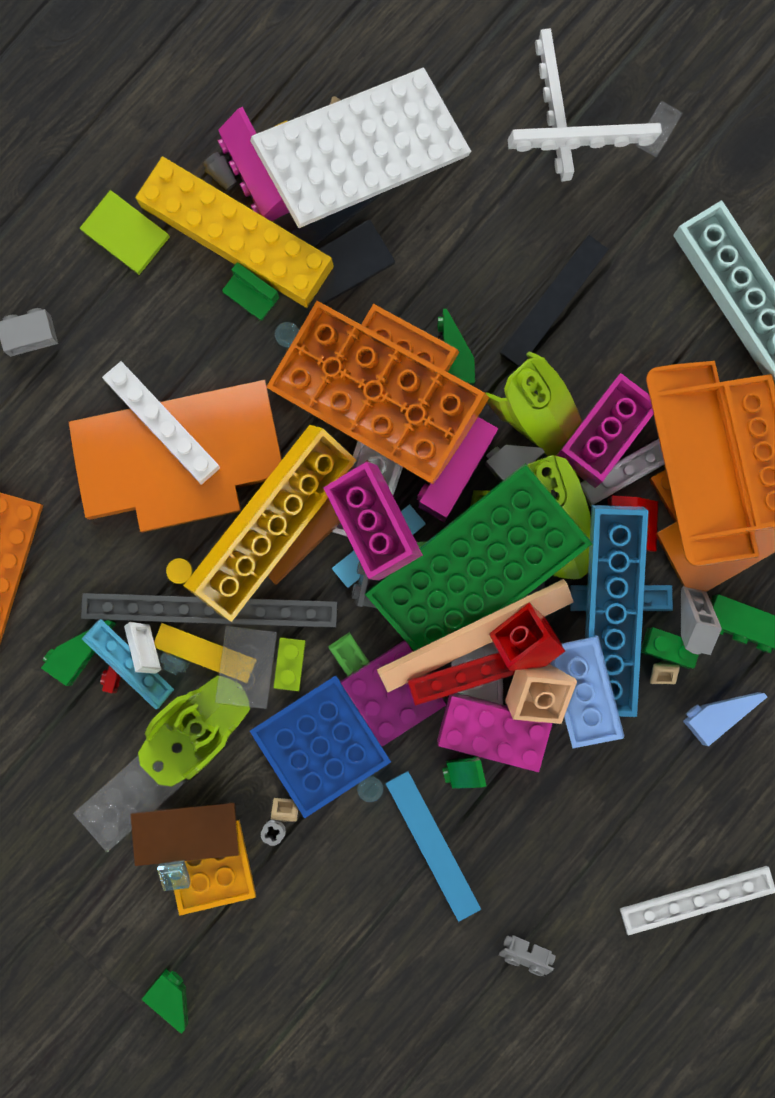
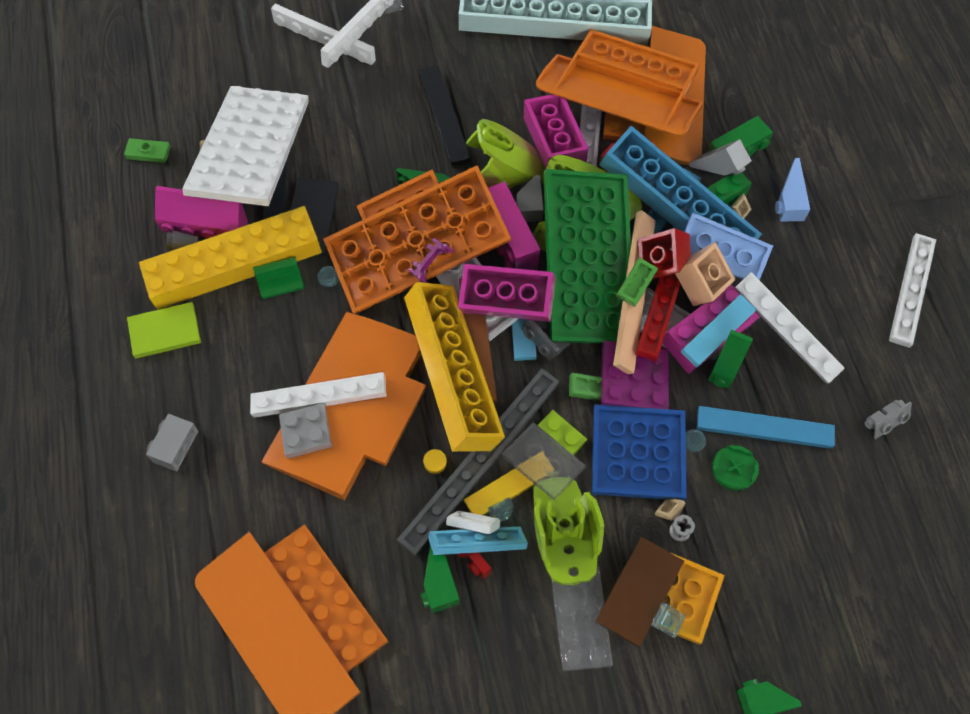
camera: 55 degrees left, 20 degrees down
none -> bright green plate [124,138,171,163]
none -> light grey plate [279,403,332,459]
none -> magenta piece [408,238,454,283]
none -> bright green plate [616,257,658,307]
none -> medium azure tile [680,294,757,368]
none -> green tile [712,445,759,491]
none -> white plate [735,272,845,384]

